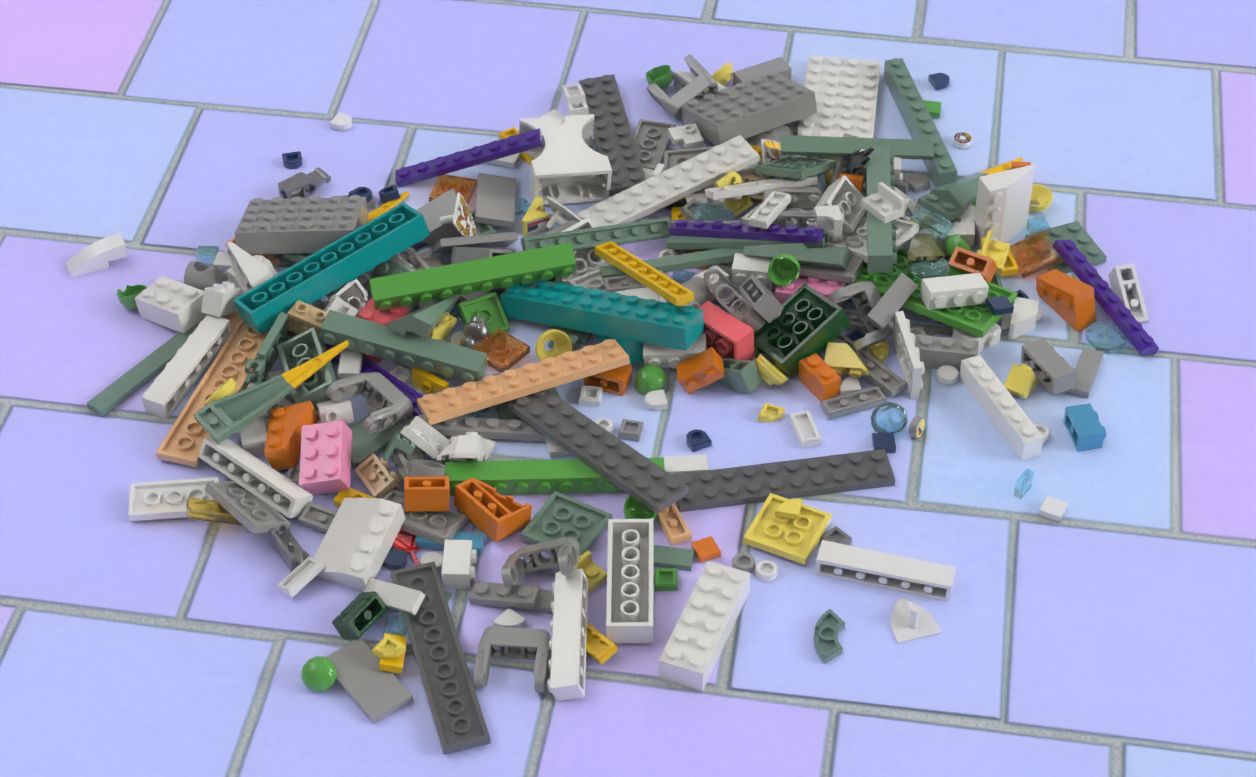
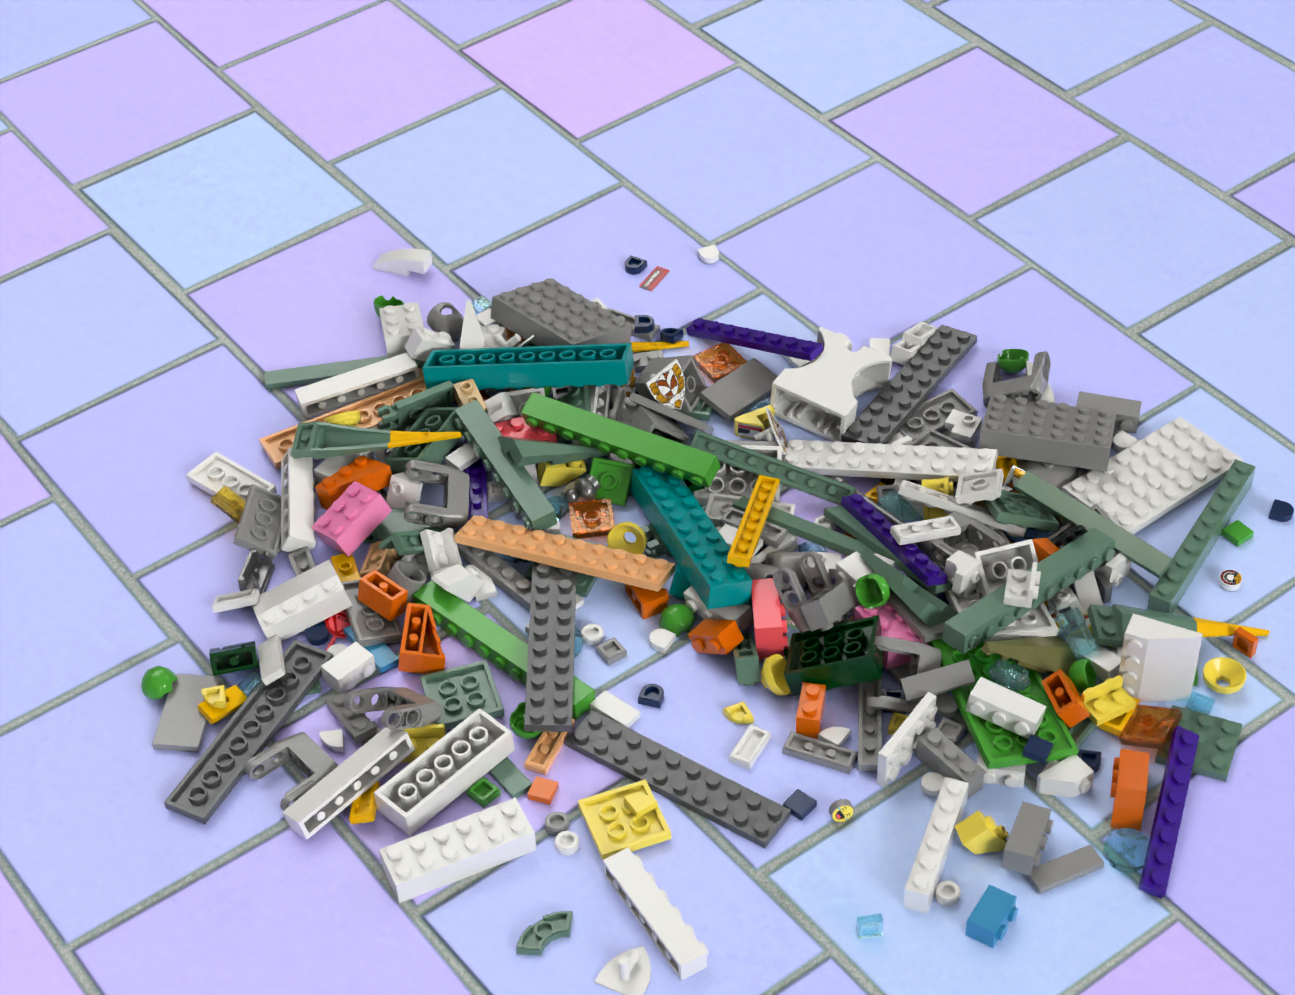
camera: 45 degrees right, 0 degrees up
flat silver piece [278,167,331,199] -> none
yellow plate [411,367,449,394] -> none
white tile [579,385,603,407] -> none
light yellow piece [711,61,733,85] -> none
flat silver tile [820,526,852,545] -> none
light yellow slope [824,342,870,377] -> none
clear light blue hair [871,402,908,434] -> none
light grey tile [903,171,930,193] -> none
white tile [1039,495,1068,522] -> none
white slope [1108,264,1149,323] -> none
none -> white shield [494,334,534,348]
none -> sticker [639,266,670,291]
none -> white plate [955,468,1004,504]

